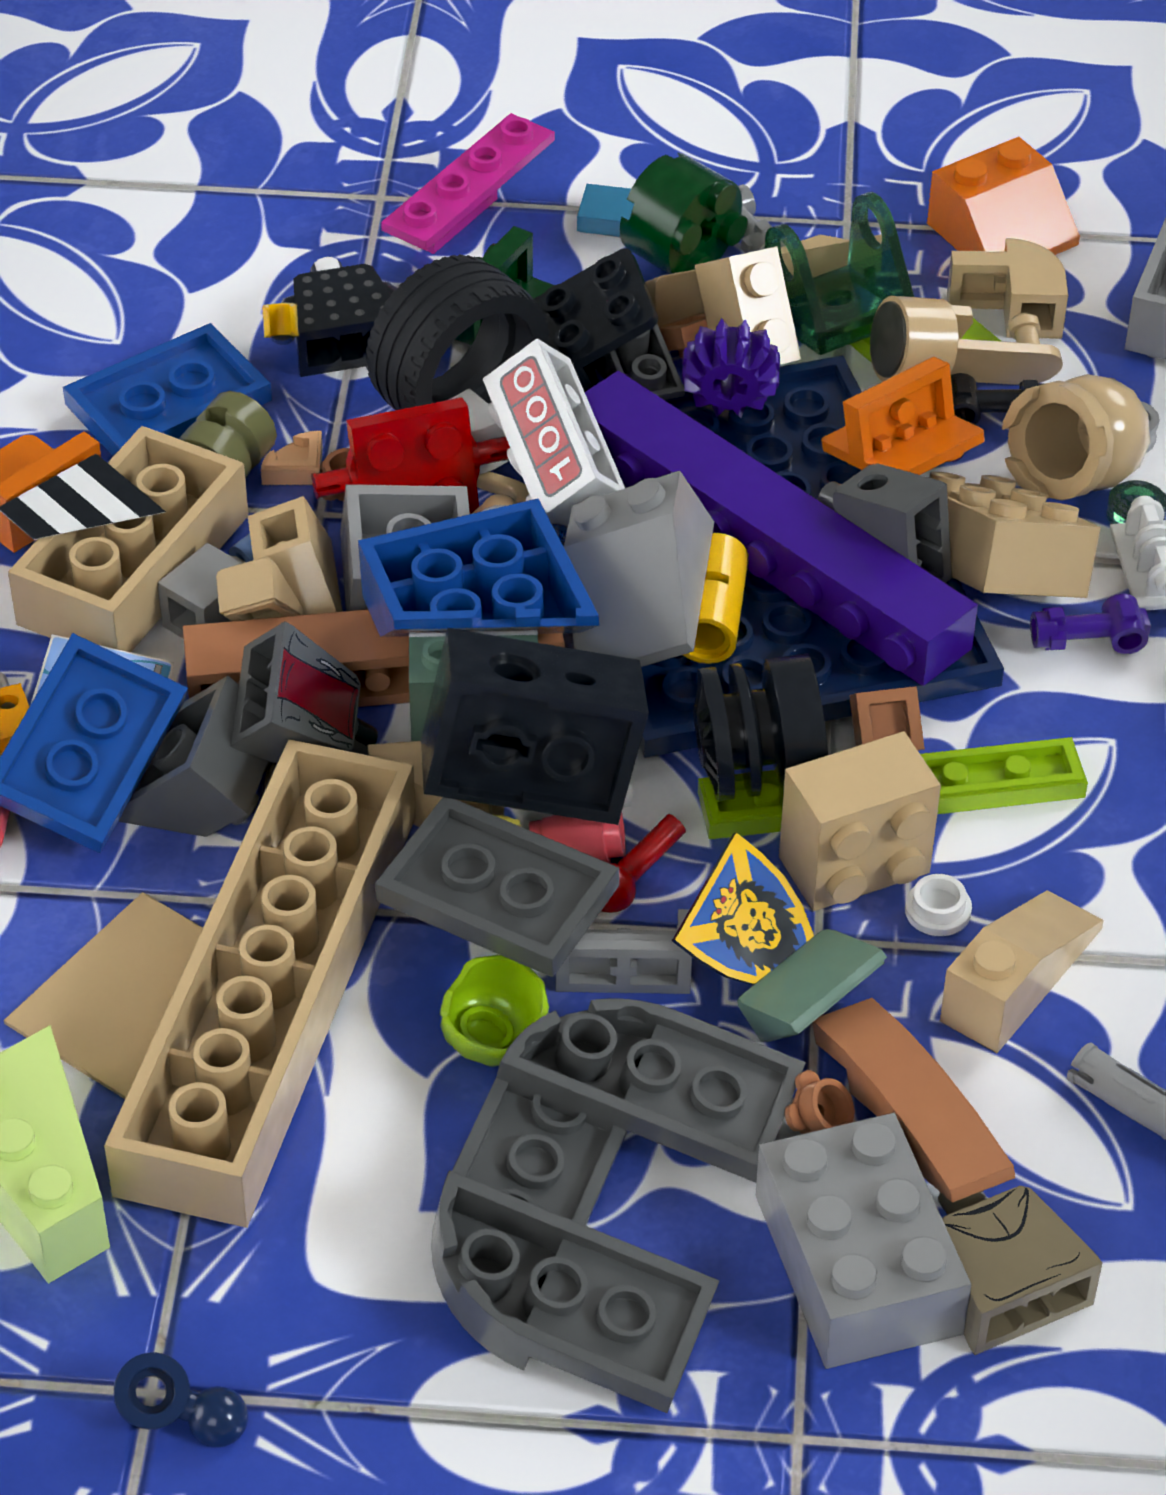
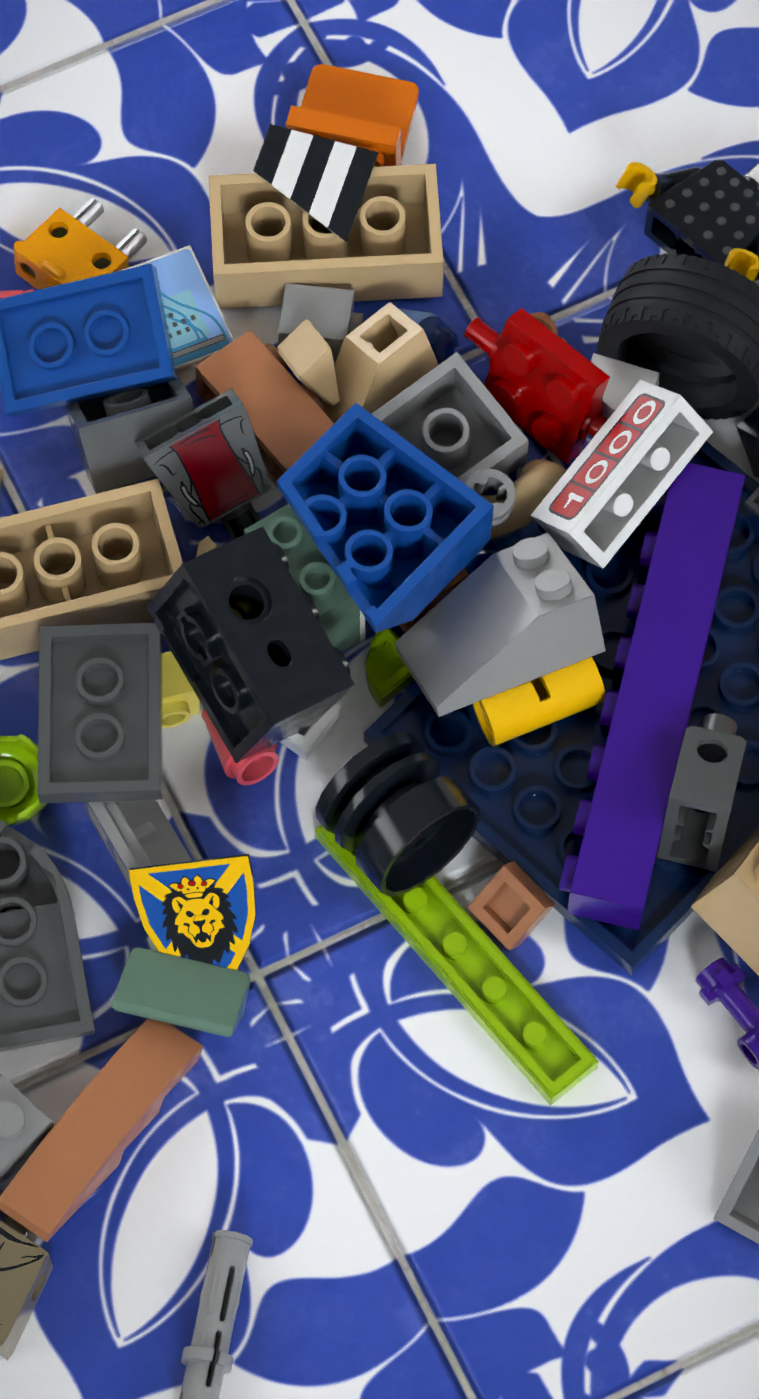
camera: 60 degrees right, 20 degrees up
blue plate [63,323,272,456] -> none
olive wheel [179,391,277,479] -> none
light nougat tile [261,431,323,485] -> none
red bar [601,814,686,913] -> none
tan brick [779,731,941,911] -> none
nougat plate [785,1070,855,1134] -> none
white plate [905,874,972,936] -> none
tan slope [940,890,1104,1053] -> none

